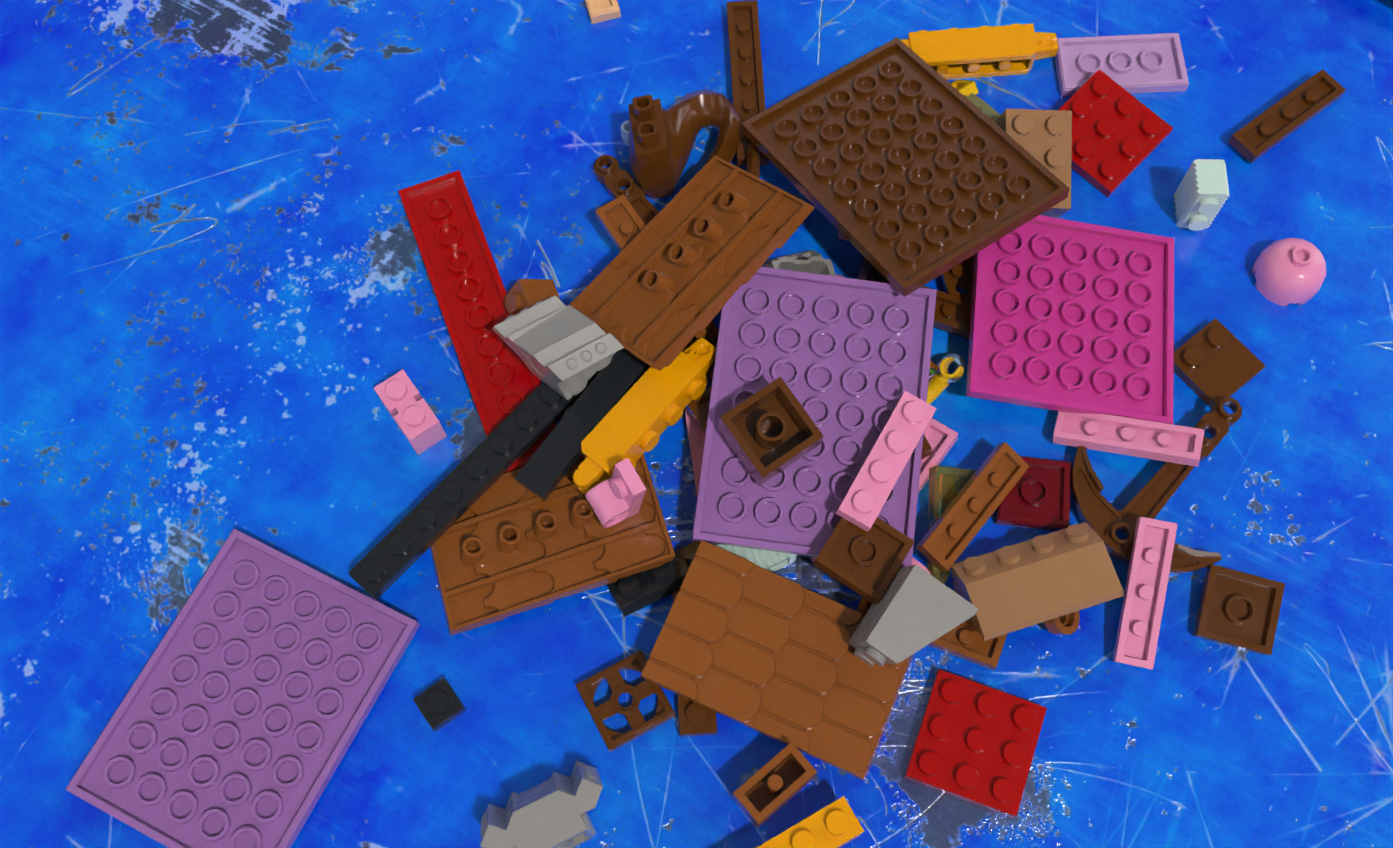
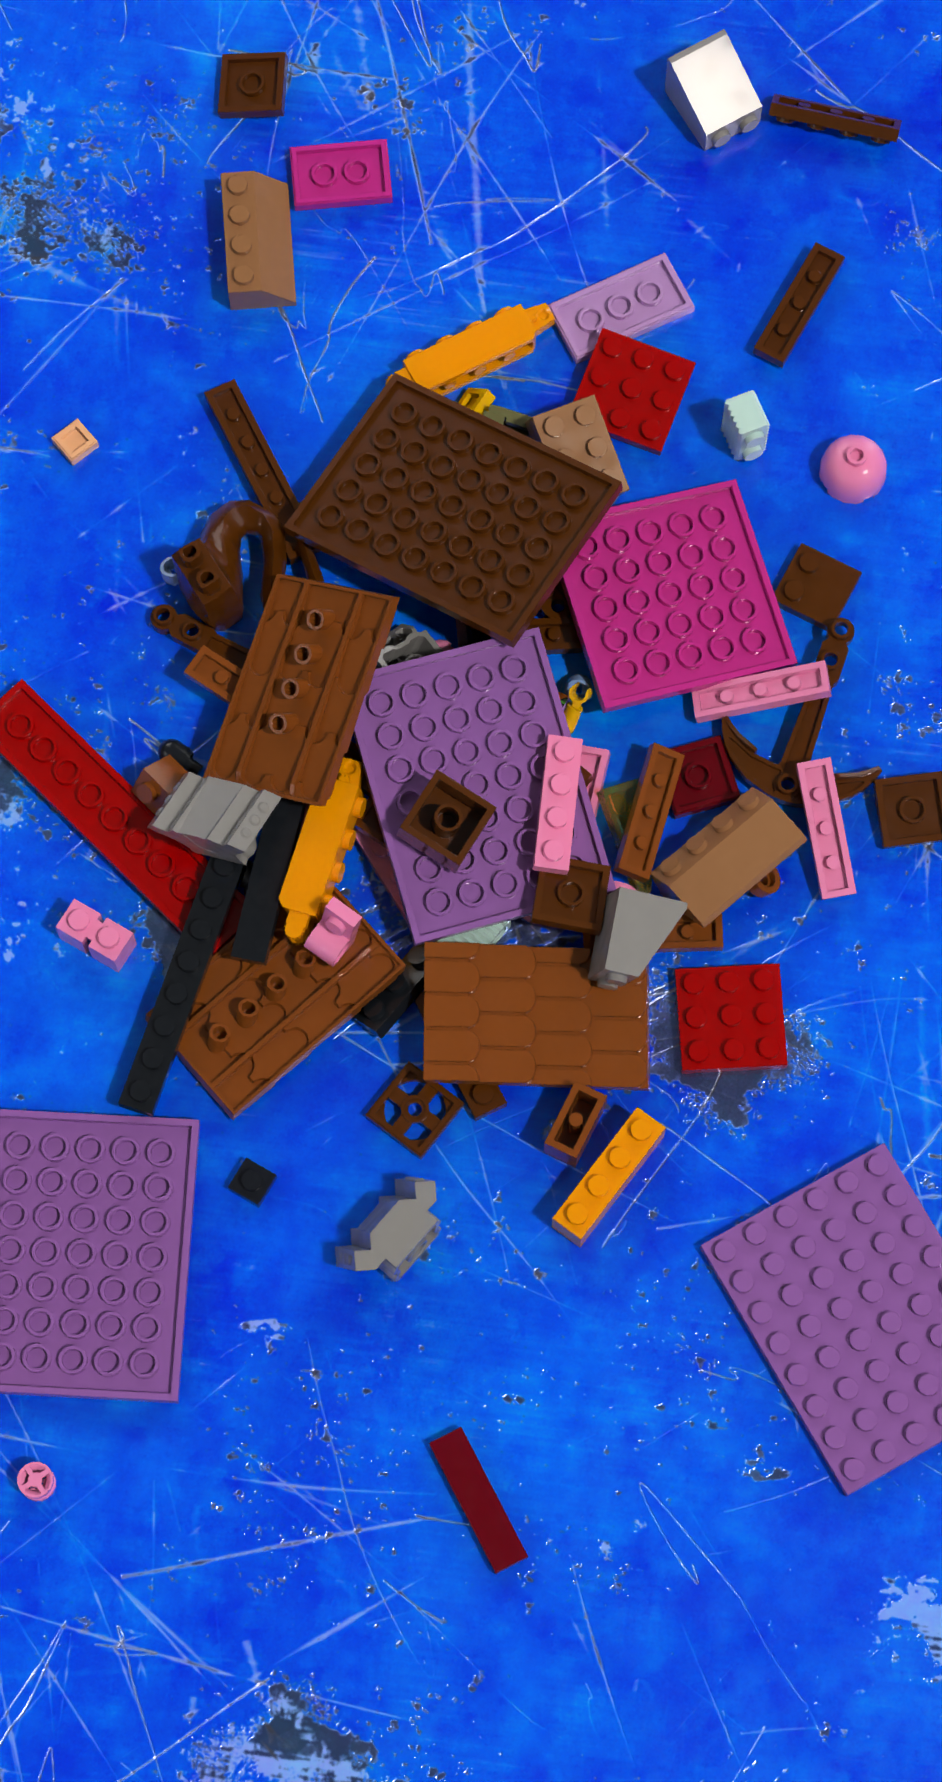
camera: 25 degrees left, 5 degrees up
none -> black cylinder [158,739,204,775]

